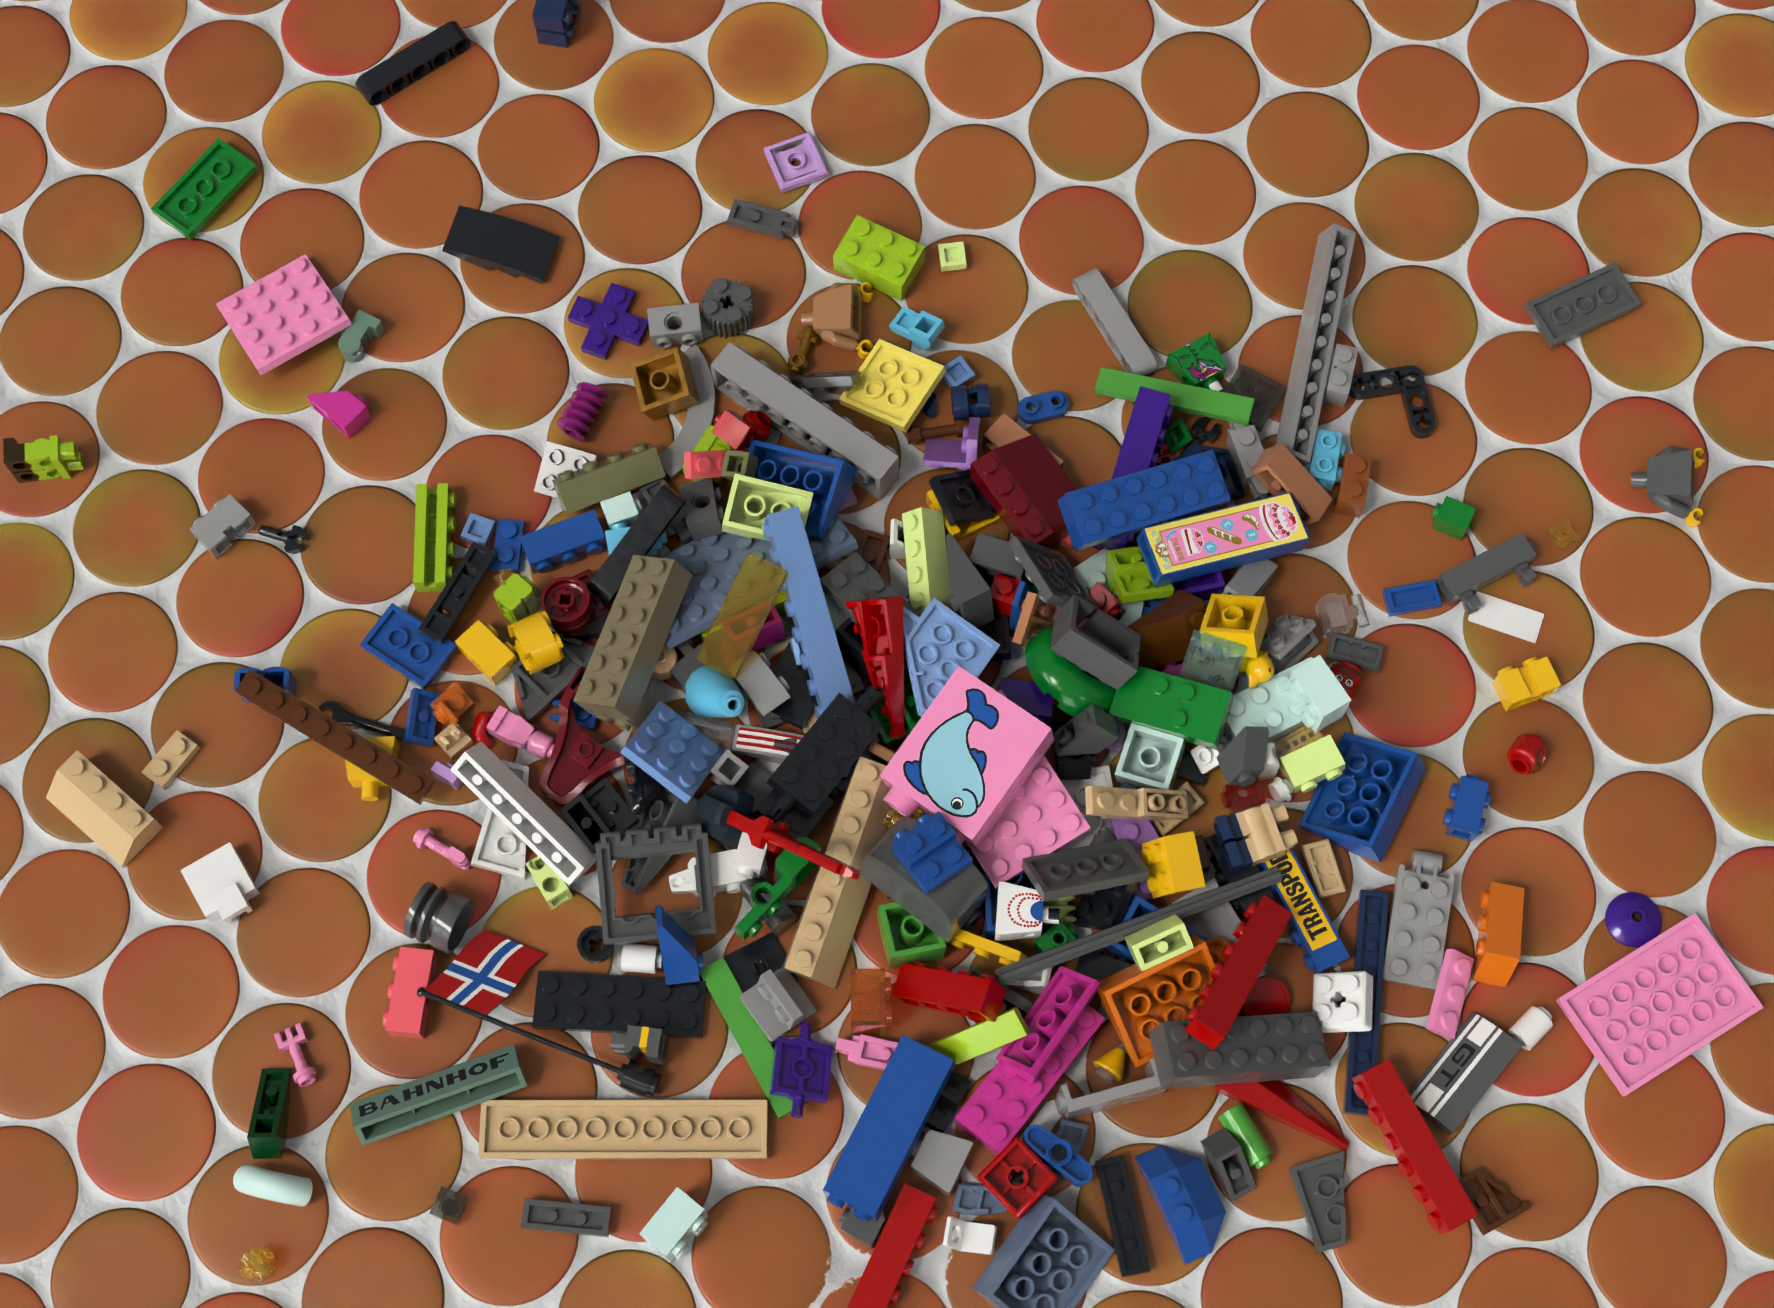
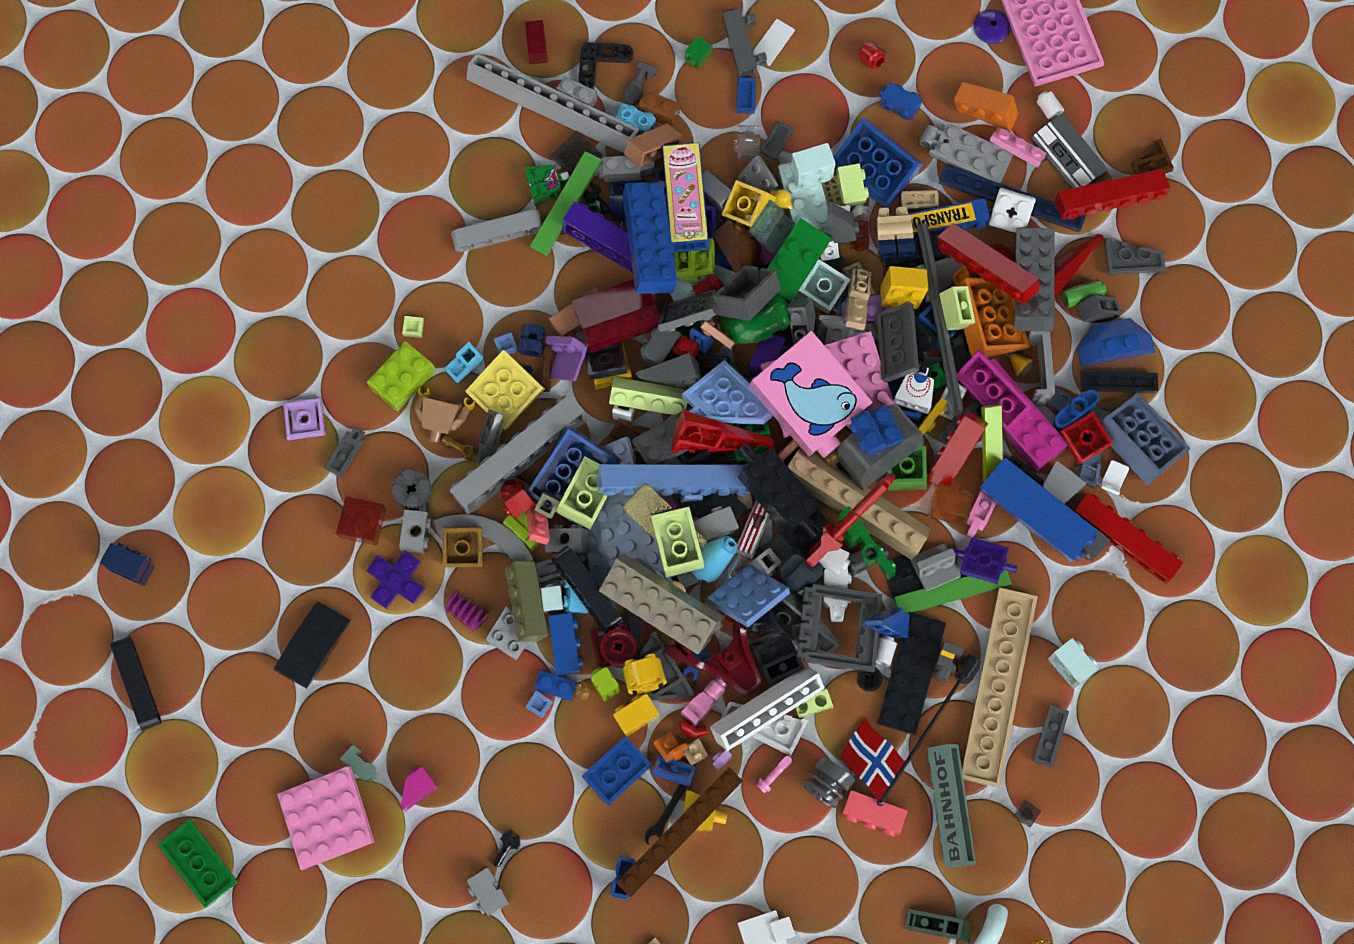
camera: 75 degrees left, 5 degrees up
bright pink hinge [274,1022,317,1087] -> none
lime brick [413,483,457,592] -> none
black hinge [418,541,498,645] -> none
blue plate [1017,391,1069,425] -> none
head [1330,660,1364,700] -> none
yellow brick [1492,656,1561,712] -> none
none -> clear red brick [336,496,386,546]
none -> dark red brick [525,20,548,65]
none -> dark grey piece [622,62,658,106]
none -> yellowish green slope [651,507,704,577]

